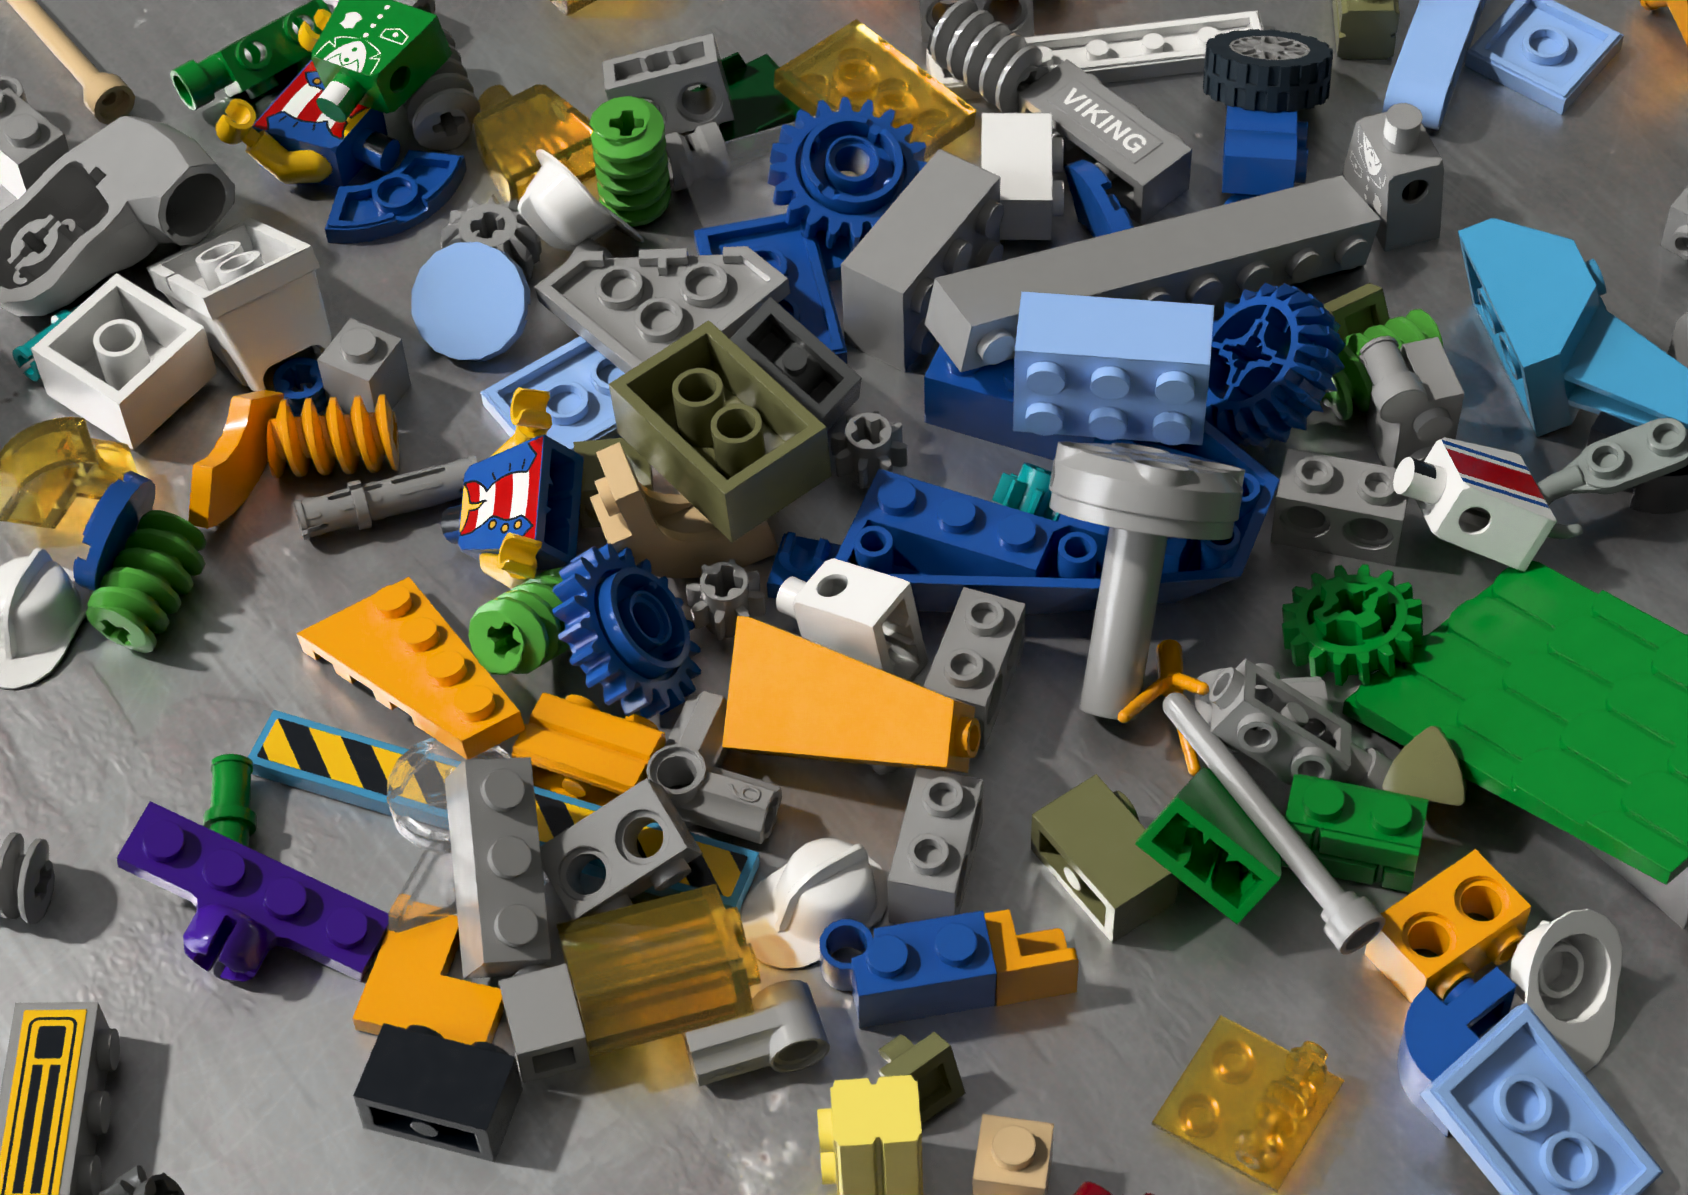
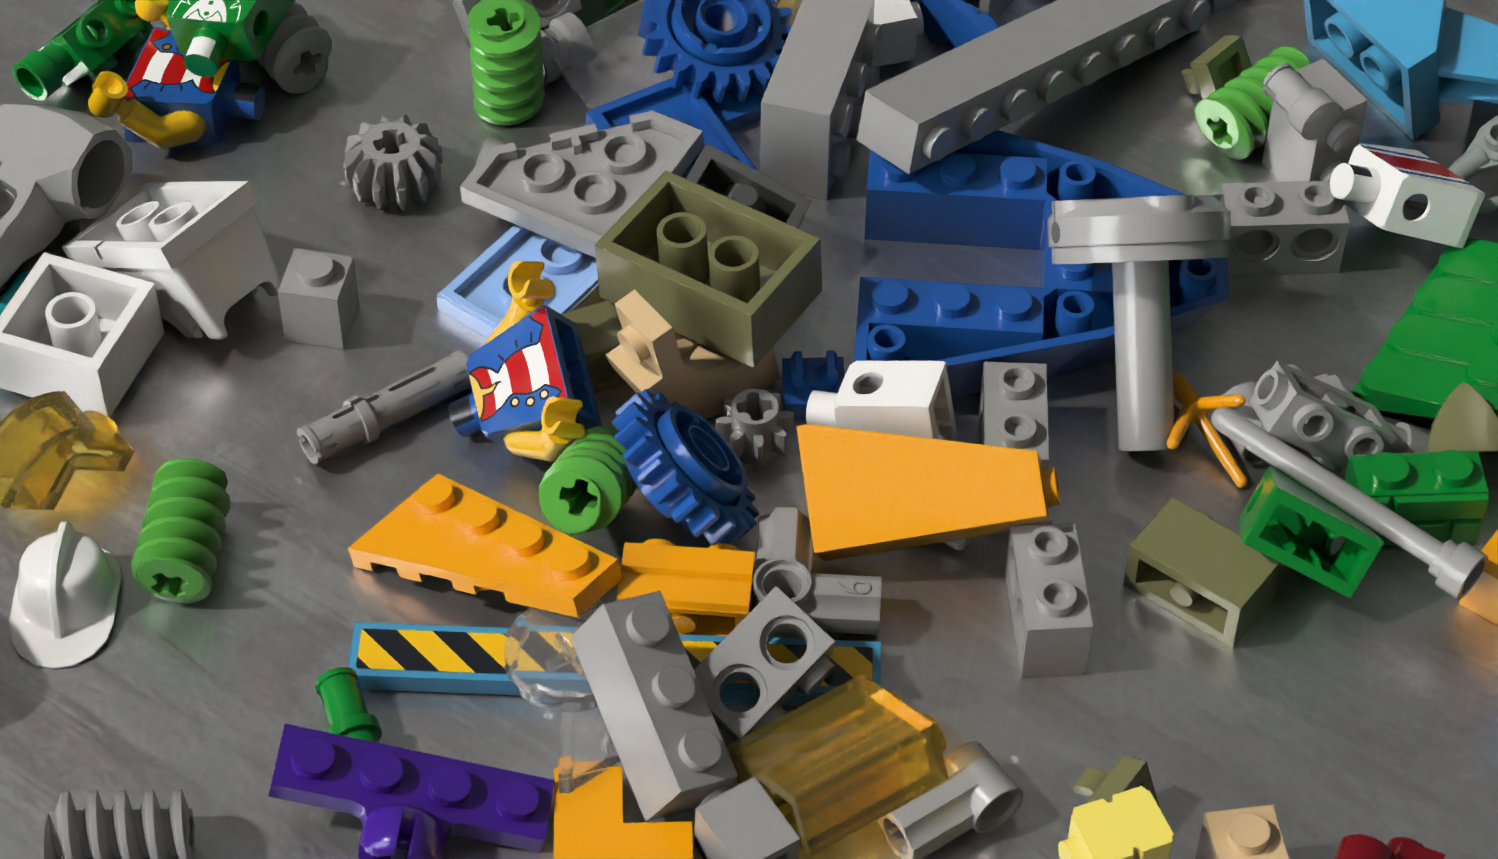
camera: 20 degrees left, 5 degrees down
blue tile [73,471,155,592] -> none
light orange tile [188,390,284,529] -> none
light orange piece [266,394,400,478] -> none
blue bush [272,357,328,416] -> none
blue tile [325,150,467,244] -> none
light blue tile [411,242,530,362] -> none
clear yellow torso [473,84,596,204] -> none
white piece [518,149,644,251] -> none
white piece [739,838,888,970] -> none
blue hinge [819,910,997,1029] -> none
light grey gear [831,411,907,489] -> none
light orange panel [984,909,1079,1007] -> none
teal gear [992,462,1061,522] -> none
light blue brick [1013,291,1214,445] -> none
clear yellow hinge [1152,1015,1344,1193] -> none
blue gear [1205,282,1346,449] -> none
green gear [1282,564,1423,686] -> none

